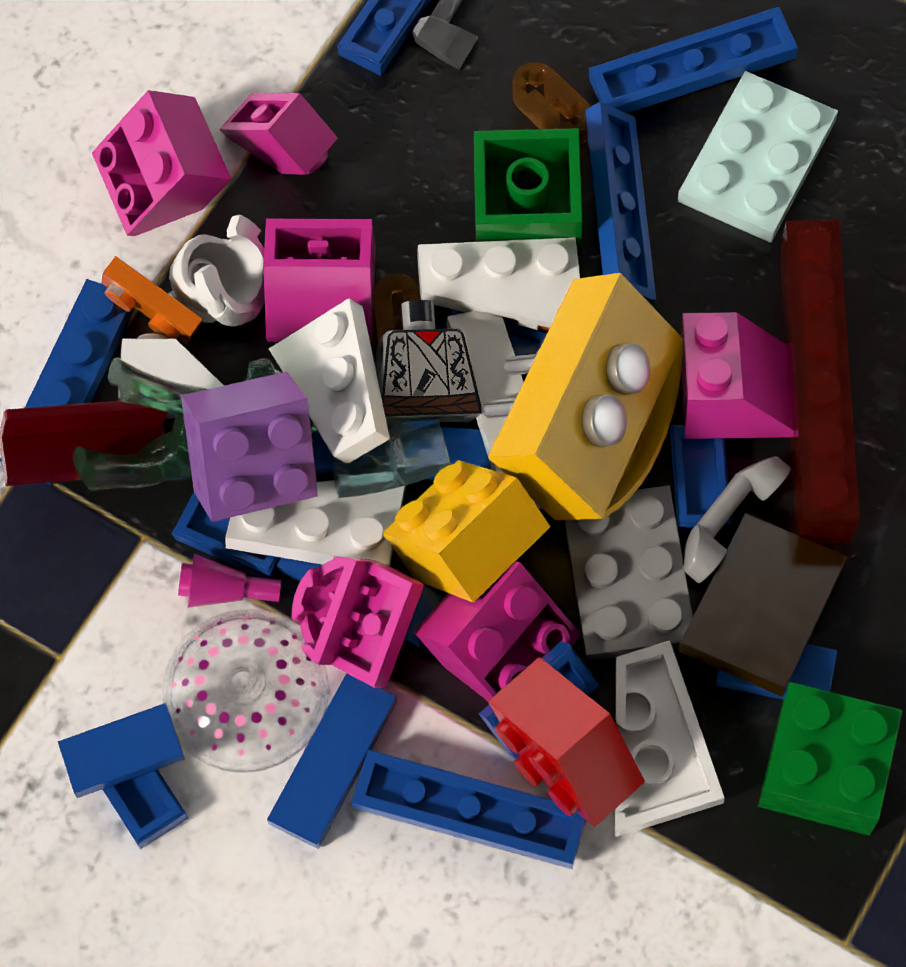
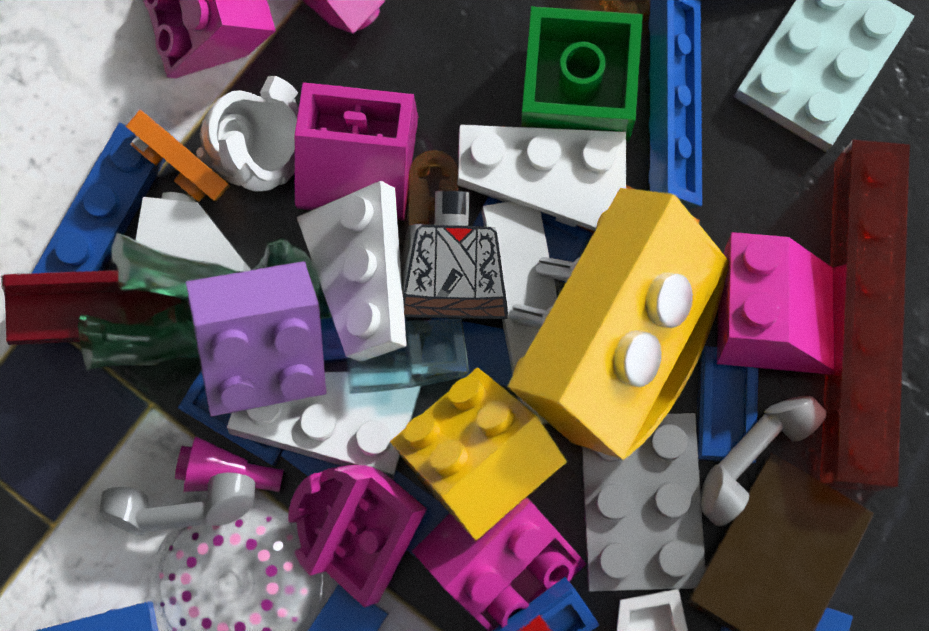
camera: 10 degrees right, 10 degrees up
none -> light grey bar [99,473,255,535]

